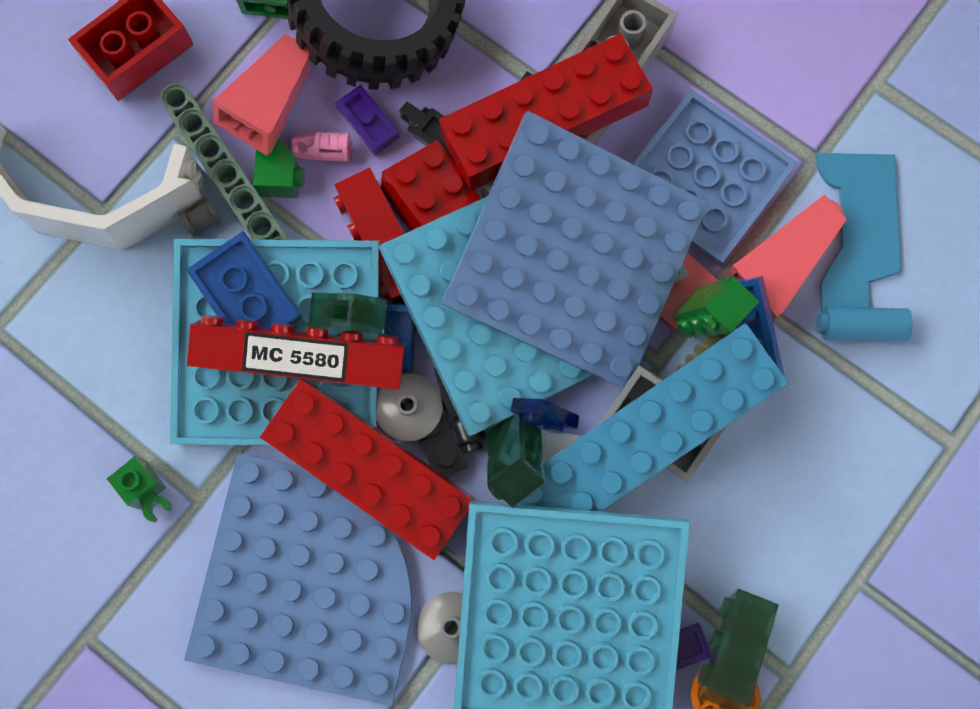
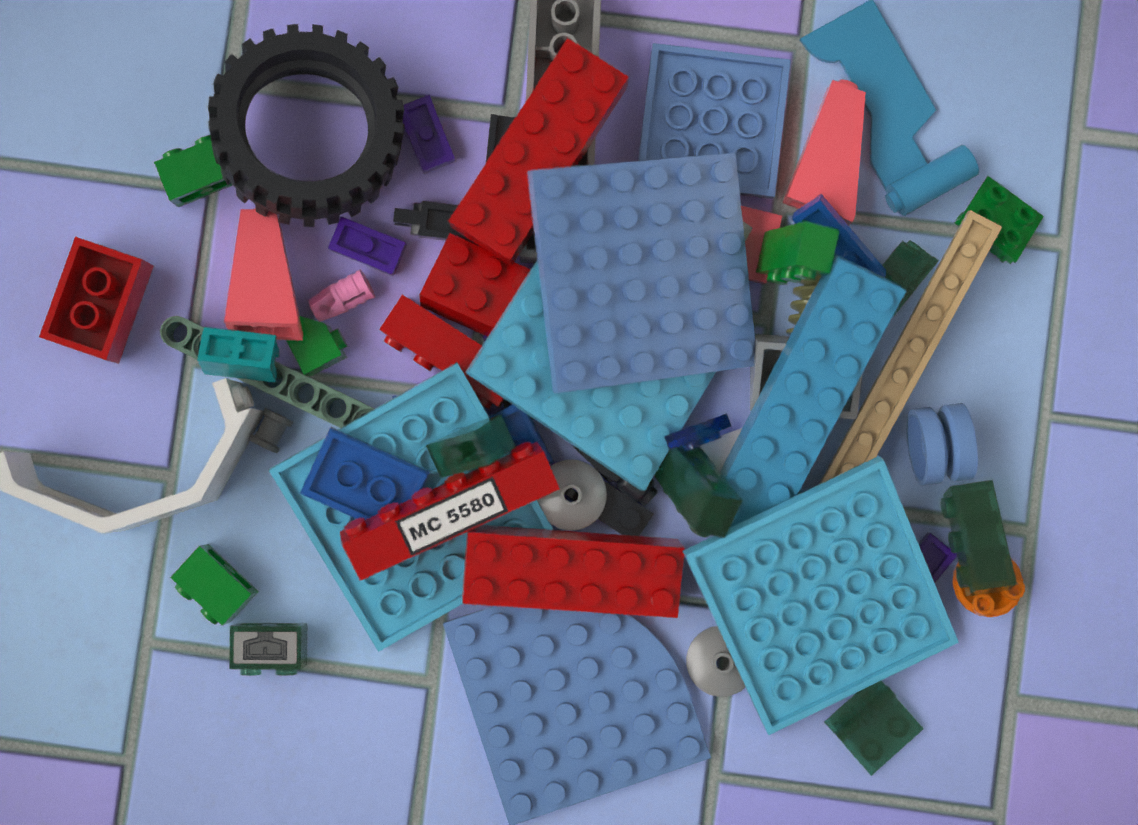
camera: 35 degrees left, 10 degrees up
green brick [106,456,173,523] -> none
none -> green brick [170,544,259,626]
none -> teal hinge [197,327,279,382]
none -> brick [229,623,308,676]
none -> dark purple plate [402,94,456,174]
none -> tan plate [819,210,1002,485]
none -> clear green hinge [882,240,939,316]
none -> medium blue wheel [906,403,978,486]
none -> green hinge [954,176,1044,264]

